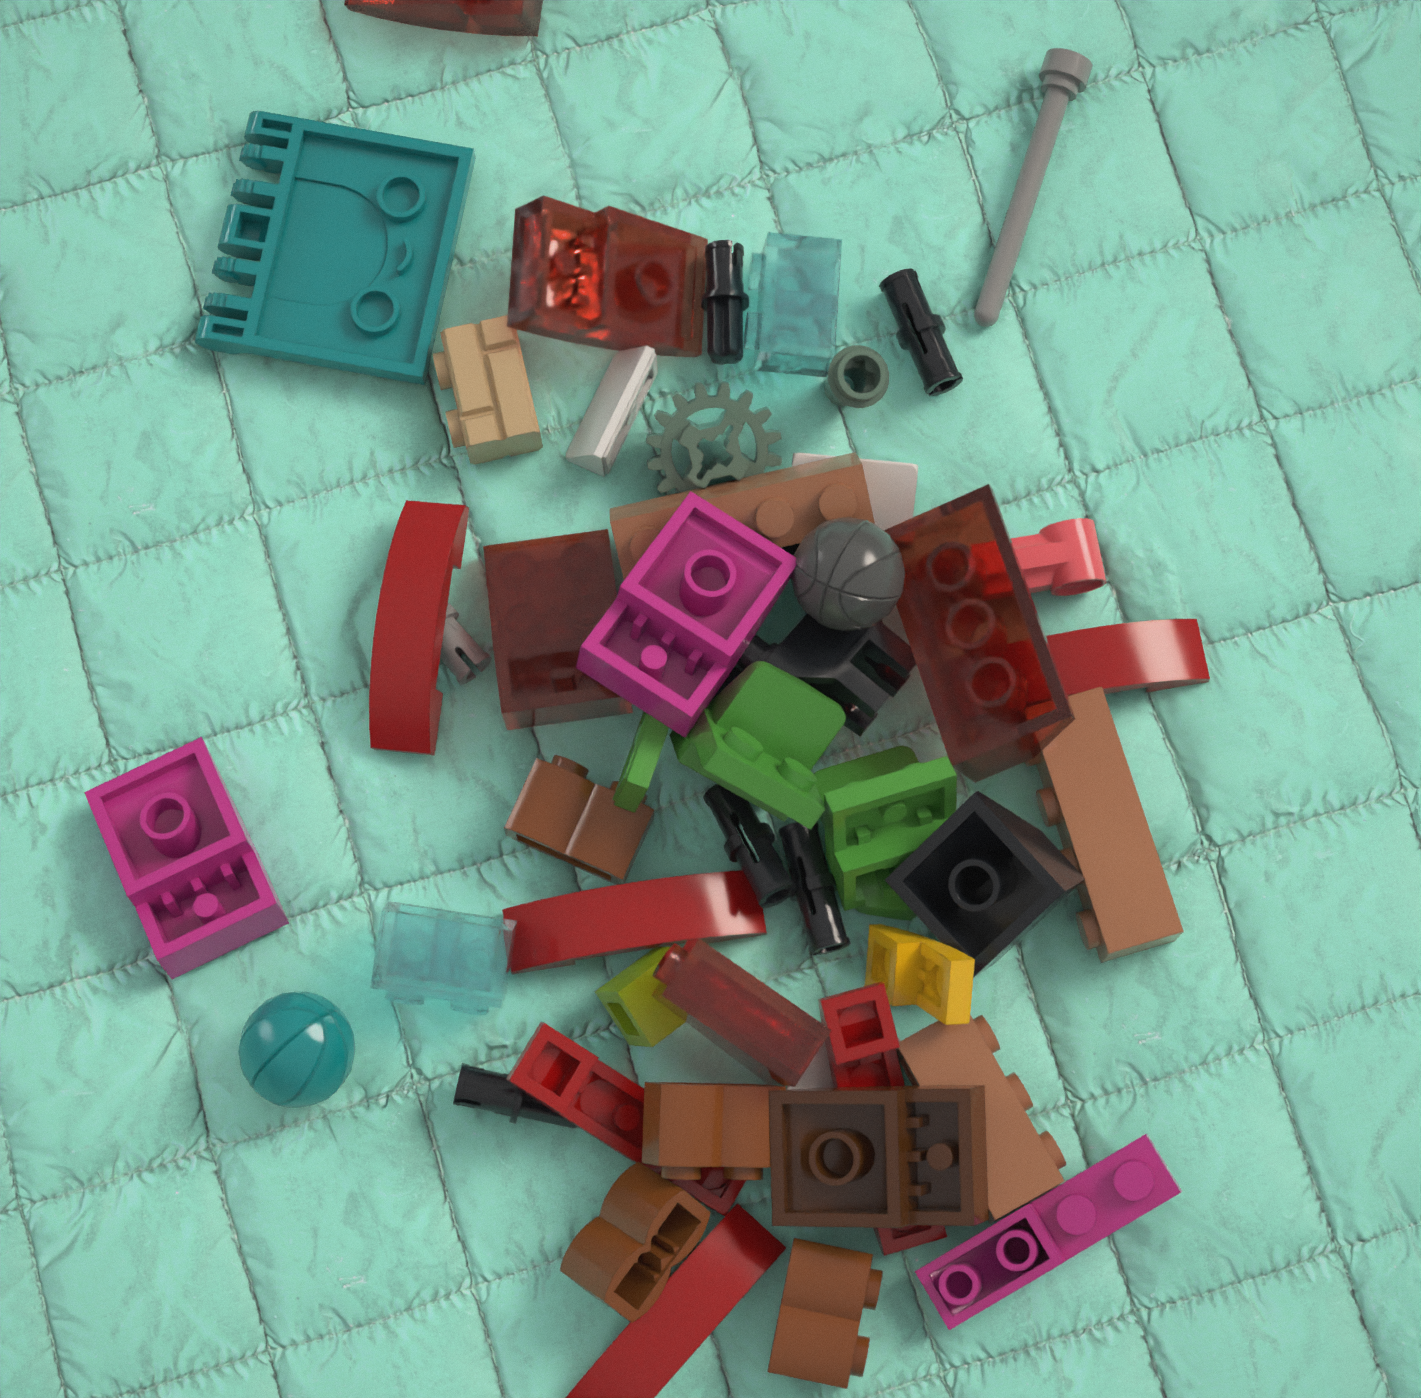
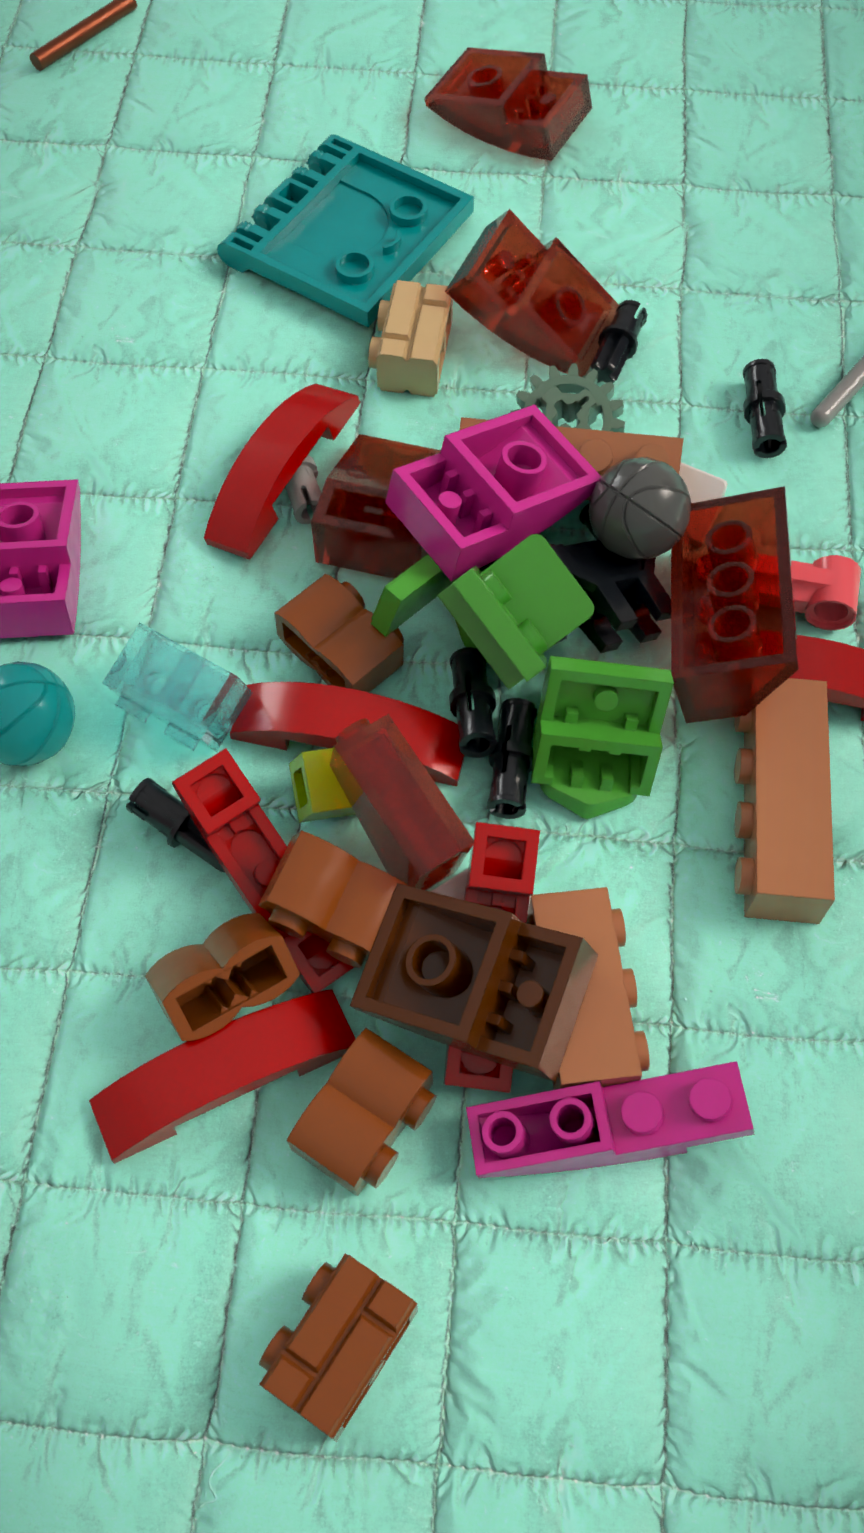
camera: 20 degrees right, 15 degrees down
white slope [565,345,658,477] -> none
clear light blue brick [744,232,842,377] -> none
sand green cone [824,345,889,408] -> none
yellow slope [864,924,975,1025] -> none
black slope [885,791,1085,978] -> none

